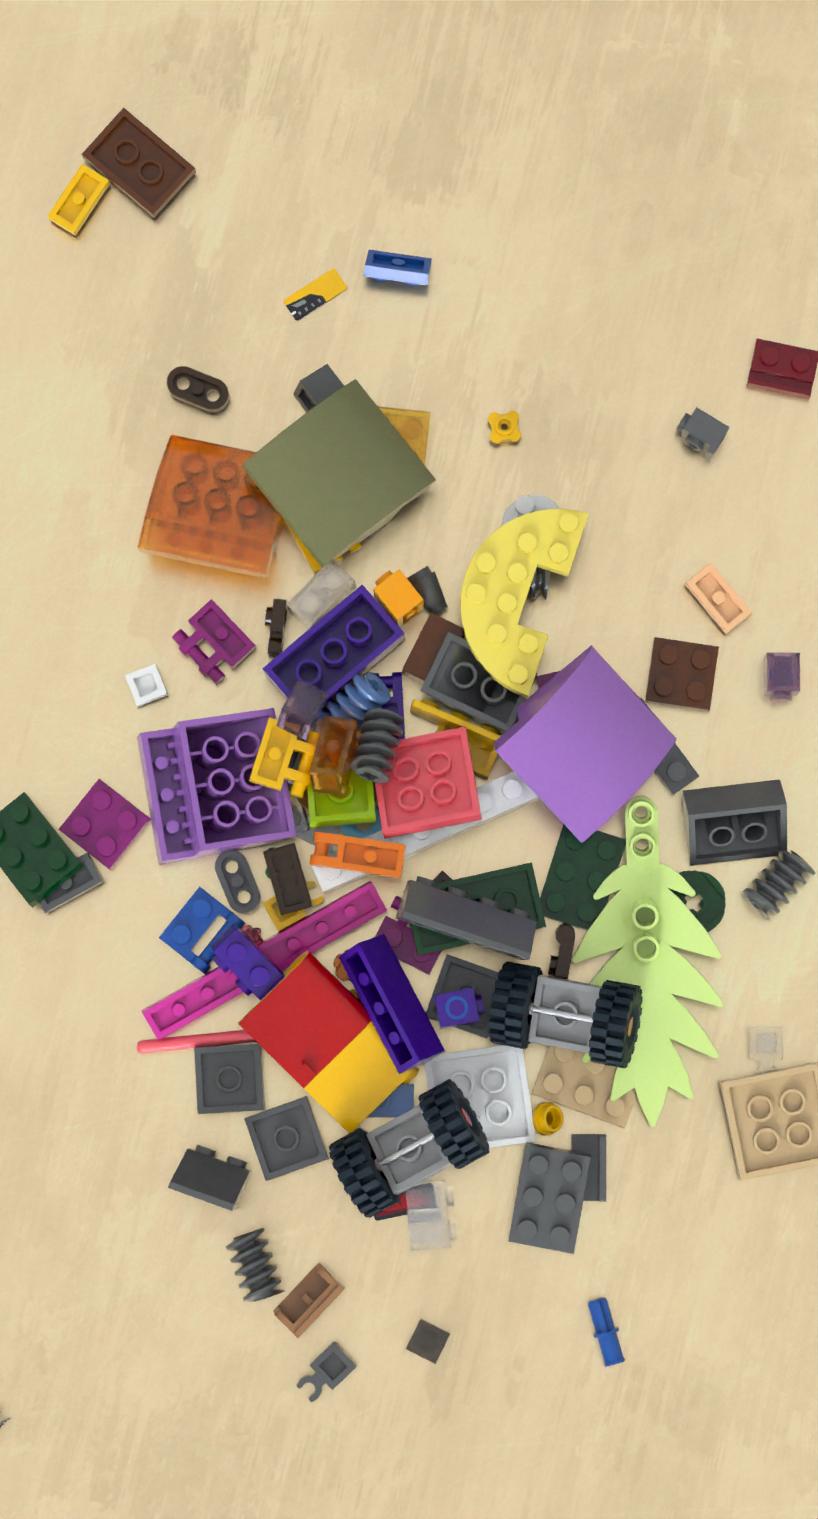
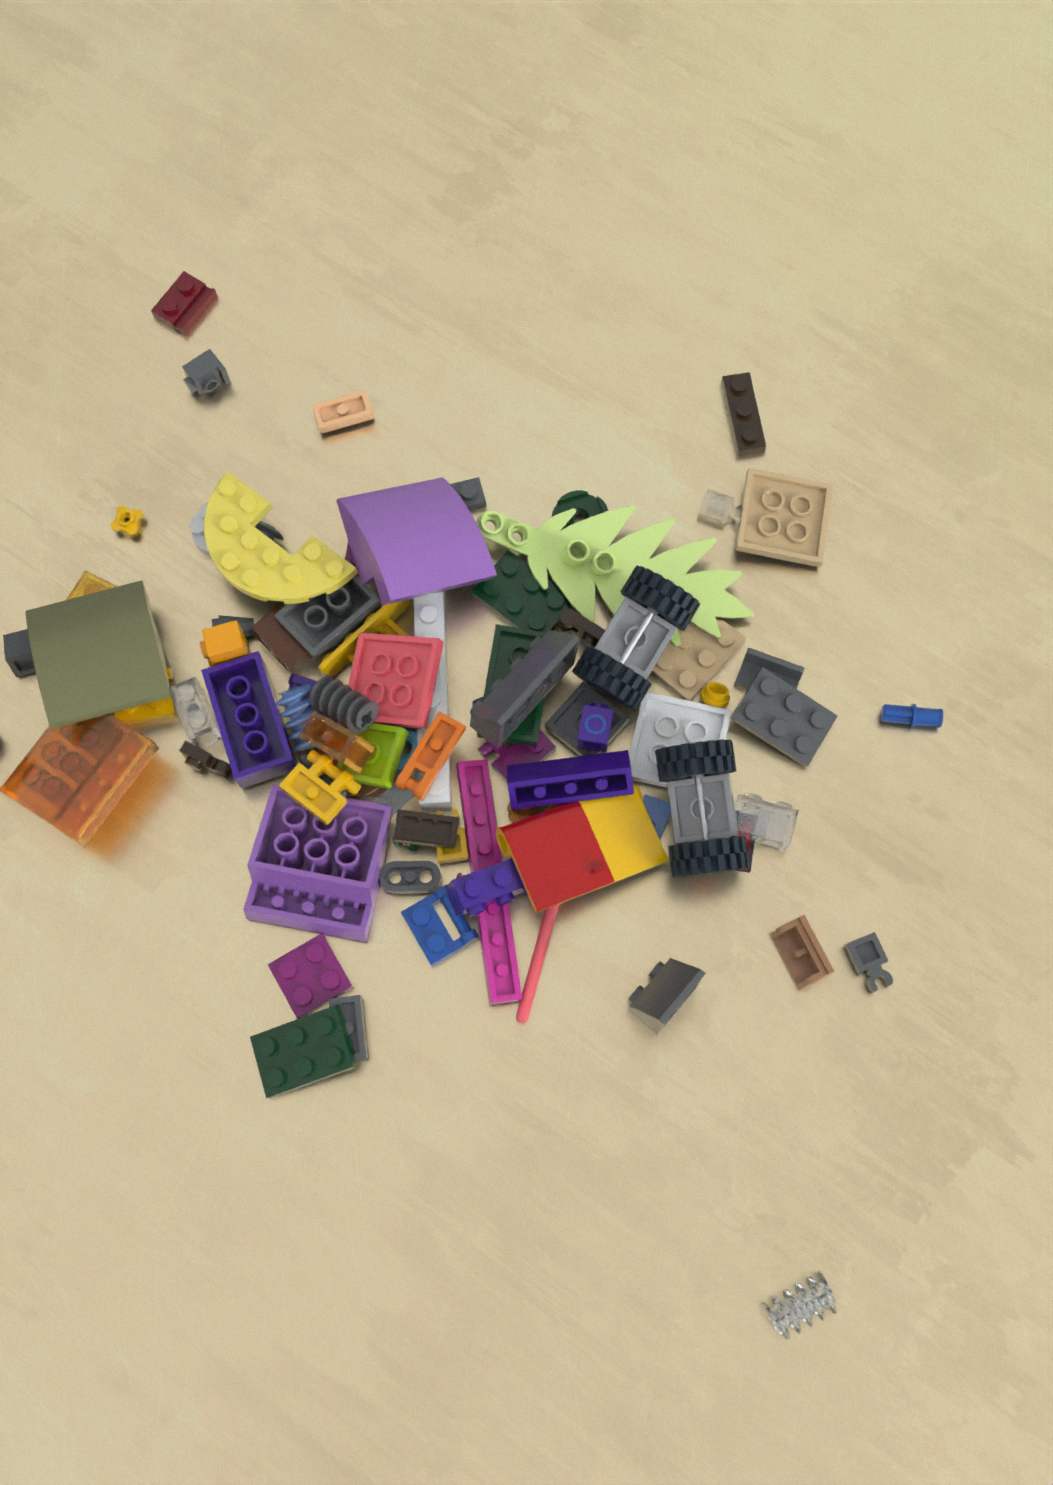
camera: 70 degrees left, 10 degrees down
white plate [125,664,168,707] -> none
magenta plate [172,599,256,684] -> none
dark grey plate [194,1044,264,1114] -> none
dark grey piece [226,1228,285,1302] -> none
dark grey plate [244,1096,329,1181] -> none
clear purple brick [276,680,328,740] -> none
clear smoke plate [406,1318,450,1364] -> none
reddish brown plate [645,637,719,712] -> none
dark grey slope [683,779,787,865] -> none
dark grey piece [743,850,816,921] -> none
clear purple brick [764,653,800,701] -> none

